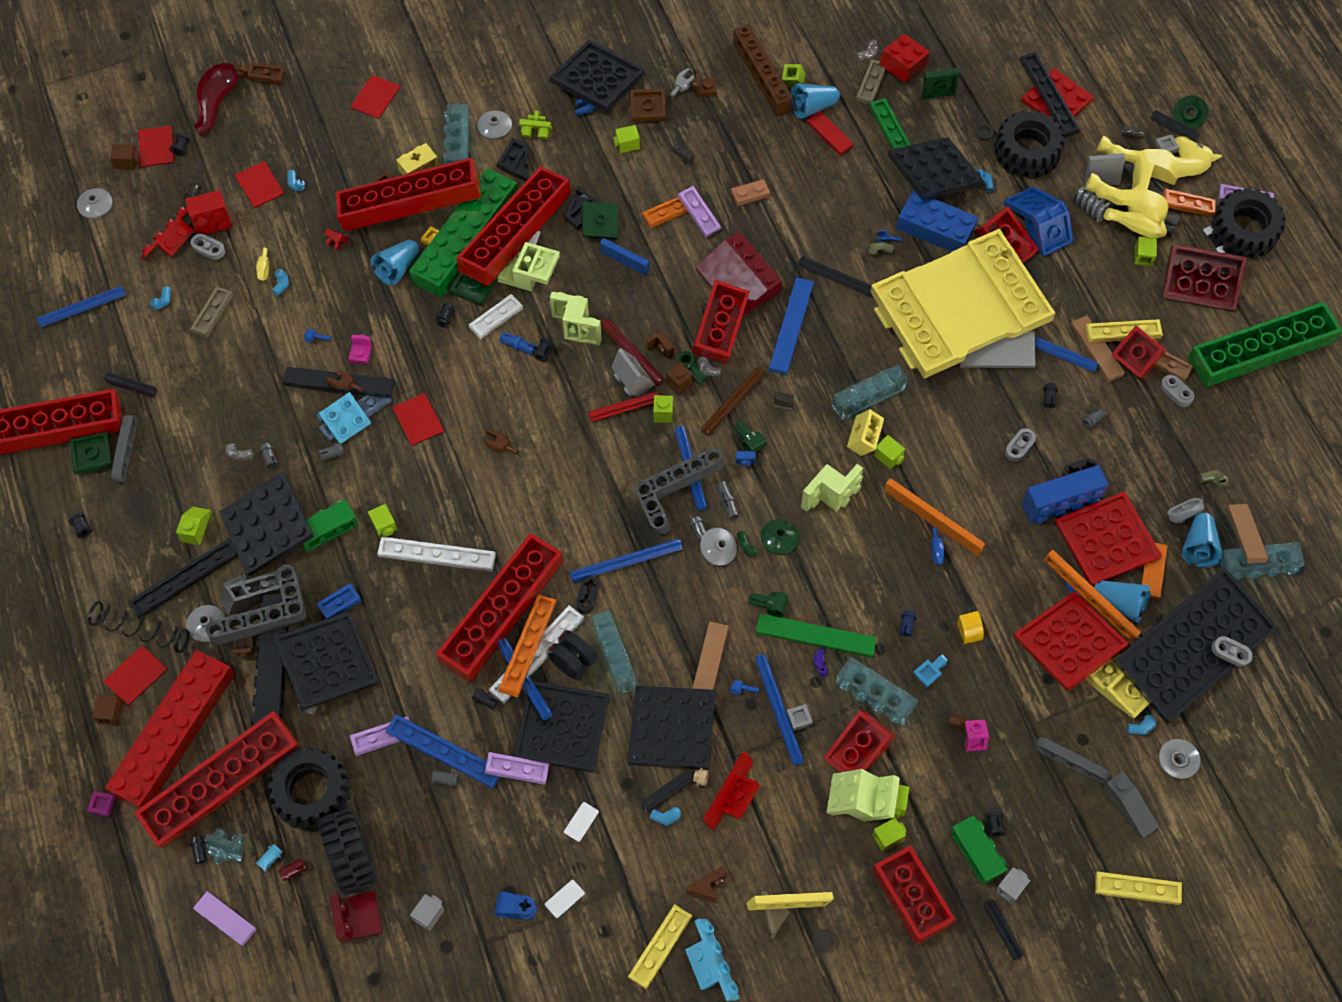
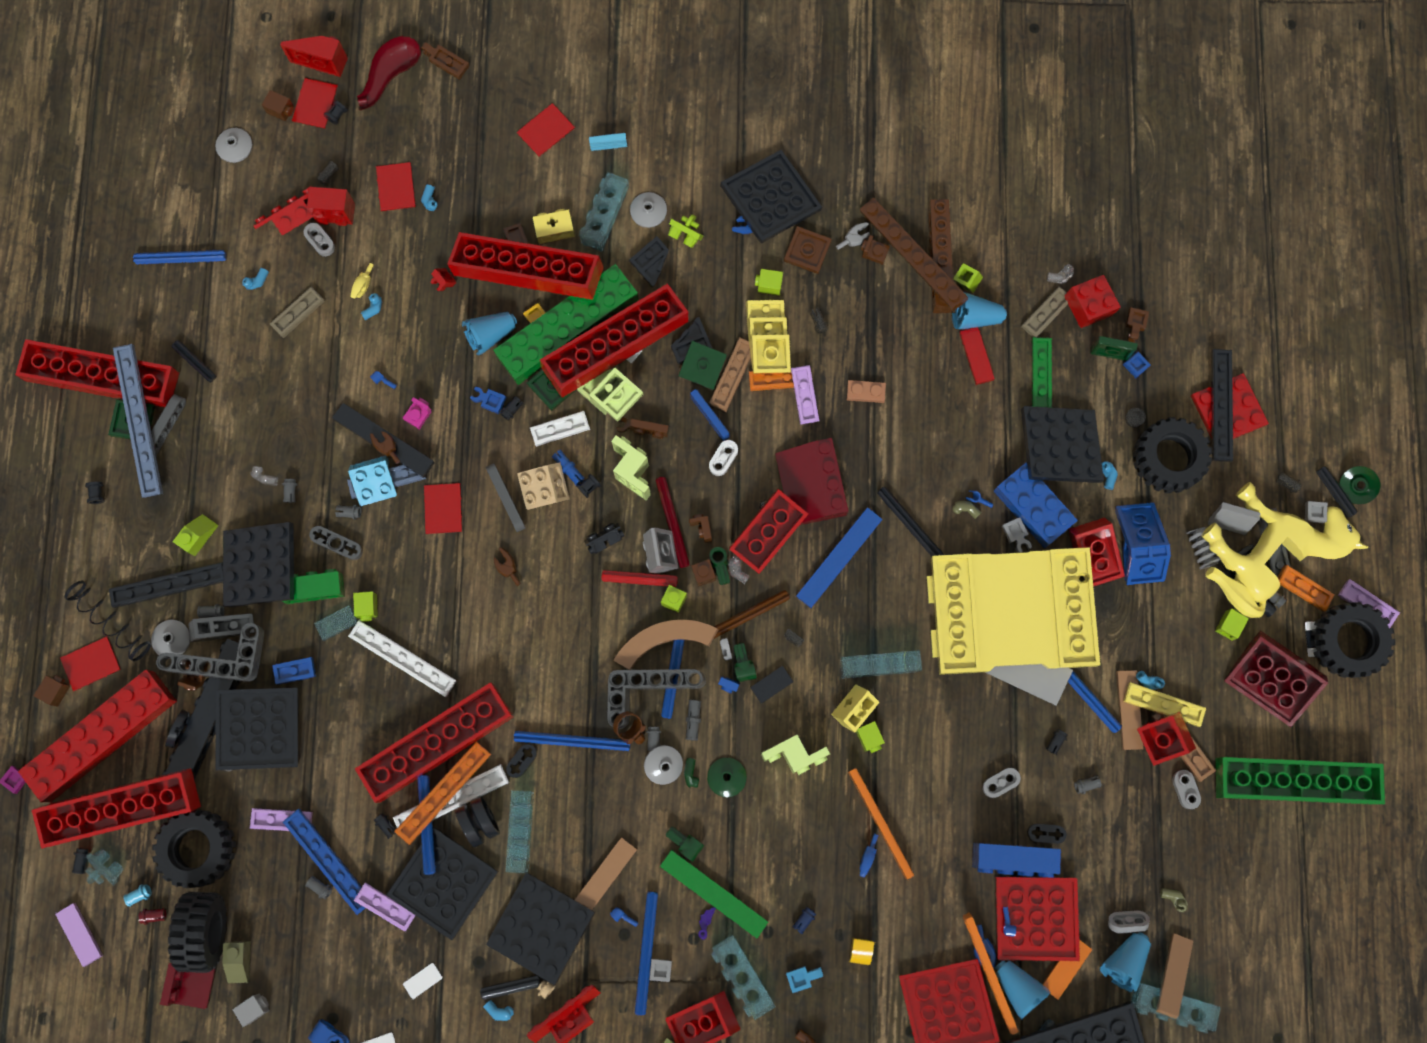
camera: 25 degrees right, 15 degrees up
none -> sand blue tile [113,344,163,498]
none -> black tile [165,709,190,748]
none -> olive slope [222,941,251,983]
none -> red slope [280,36,348,77]
none -> dark grey beam [309,526,363,560]
none -> clear light blue tile [314,605,358,641]
none -> blue plate [470,387,506,414]
none -> dark grey beam [486,463,526,532]
none -> tan bracket [518,463,569,510]
none -> black hinge [584,523,624,554]
none -> medium azure tile [589,133,627,151]
none -> medium nougat tile [613,620,719,670]
none -> reddish brown piece [613,711,646,745]
none -> reddish brown plate [616,417,669,439]
none -> medium nougat tile [709,338,751,412]
none -> white plate [709,440,738,476]
none -> light grey tile [720,638,732,661]
none -> light yellow slope [746,300,791,373]
none -> black tile [750,666,793,704]
none -> reddish brown plate [860,198,968,312]
none -> light grey plate [1002,517,1032,553]
none -> blue hand [1003,907,1016,937]
none -> blue tile [1123,352,1151,378]
none -> reddish brown plate [1125,307,1149,343]
none -> dark azure arm [1136,671,1165,690]

